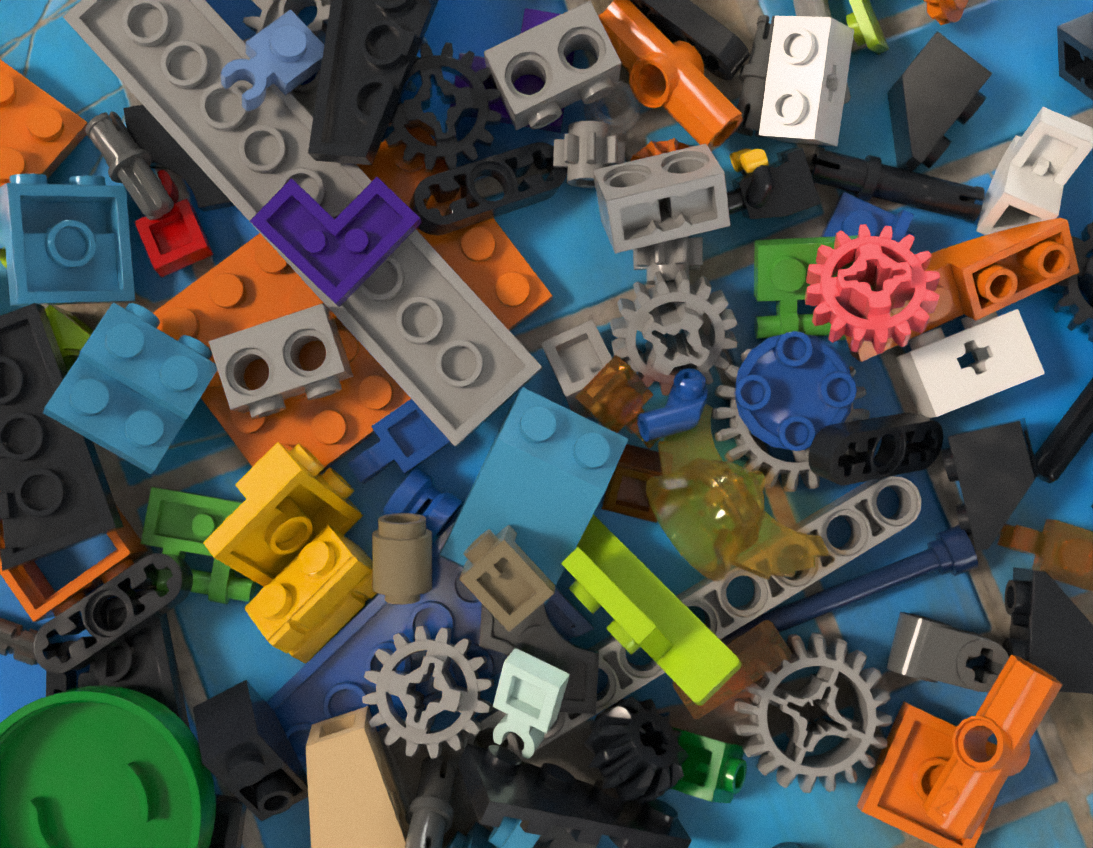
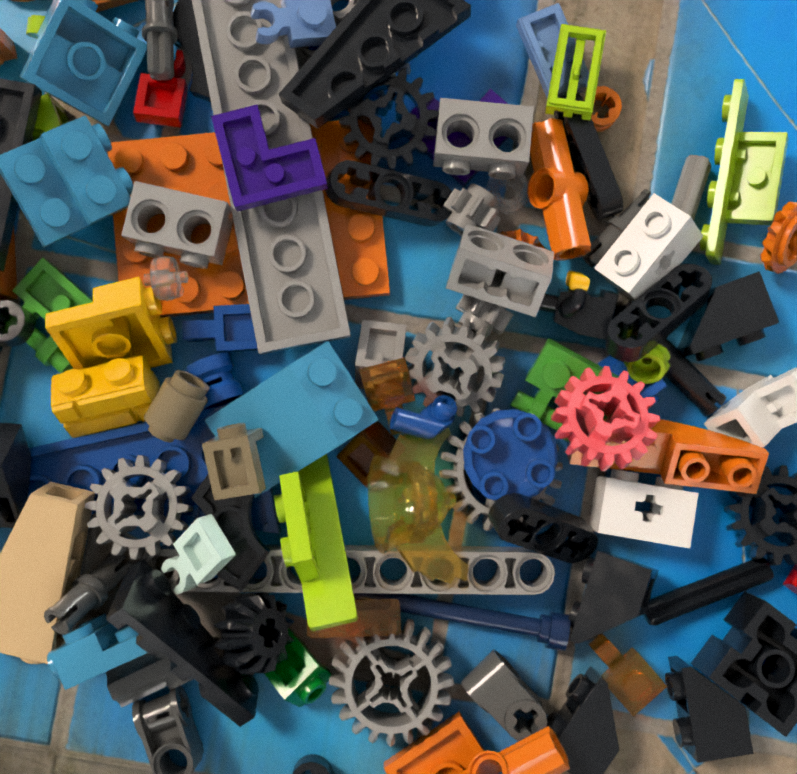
camera: 25 degrees right, 0 degrees up
none -> clear piece [143,256,188,301]
none -> black beam [605,264,712,362]
none -> lime plate [624,344,670,384]

